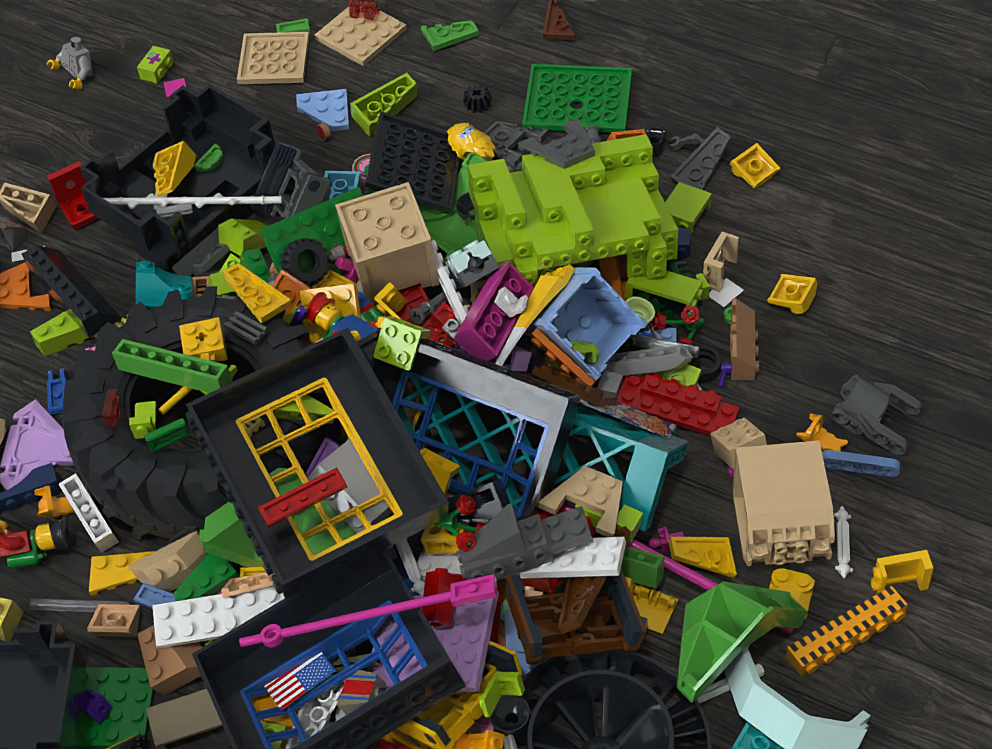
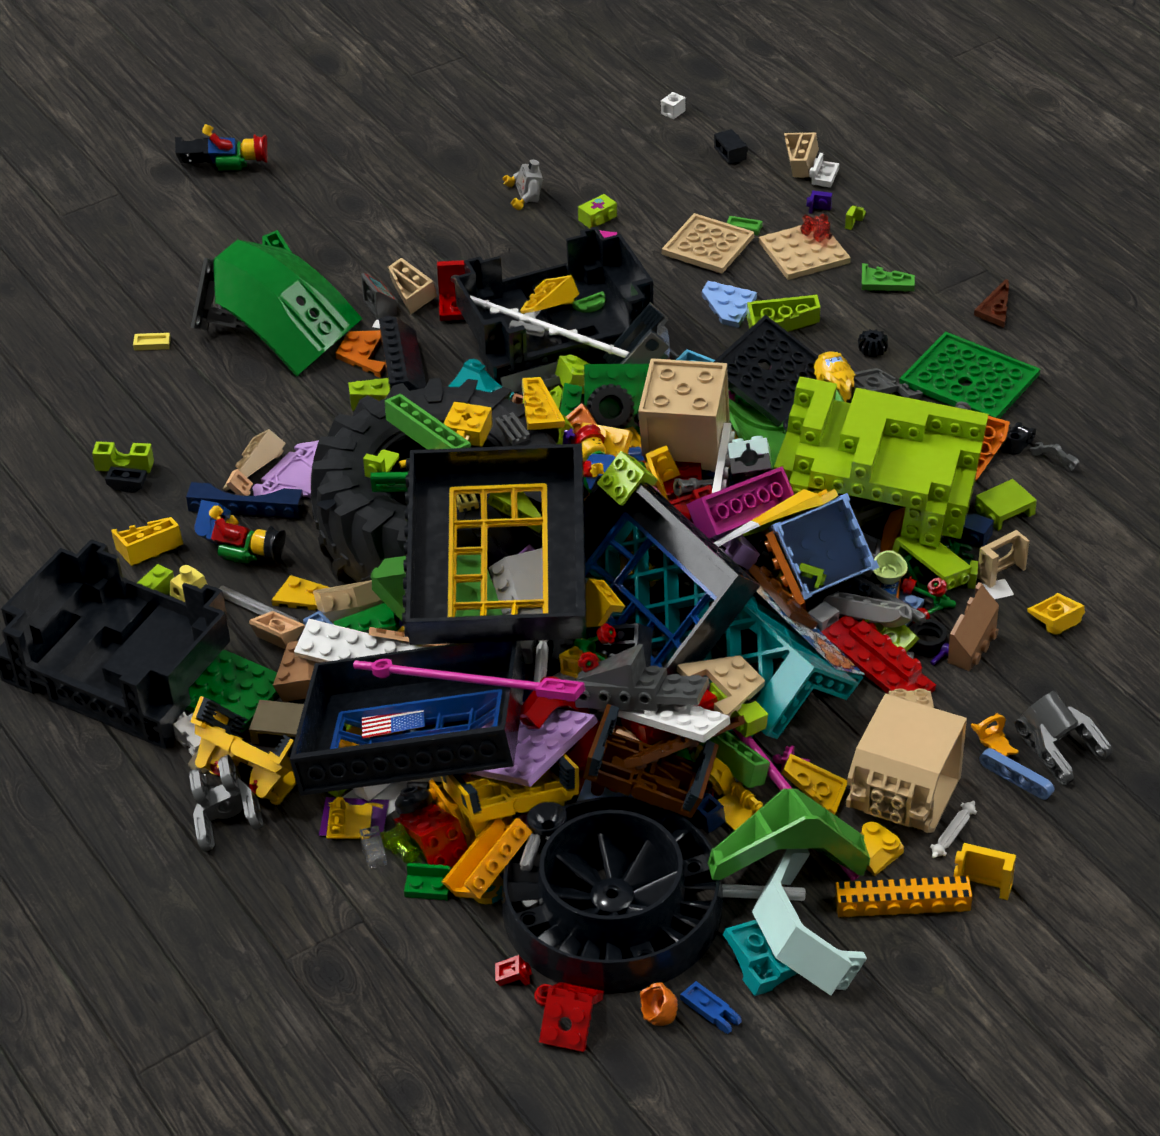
camera: 25 degrees right, 10 degrees down
light orange hair [35,486,76,518] -> none
white brick [59,473,119,553] -> none
dark purple bracket [79,688,112,723] -> none
clear red plate [102,389,120,427] -> none
red tile [258,467,348,528] -> none
medium nougat tile [317,123,331,141] -> none
lime bracket [479,672,525,717] -> none
white bracket [494,287,528,318] -> none
dark grey wing [518,118,595,169] -> none
dark grey wing [671,127,731,190] -> none
yellow slope [730,143,780,188] -> none

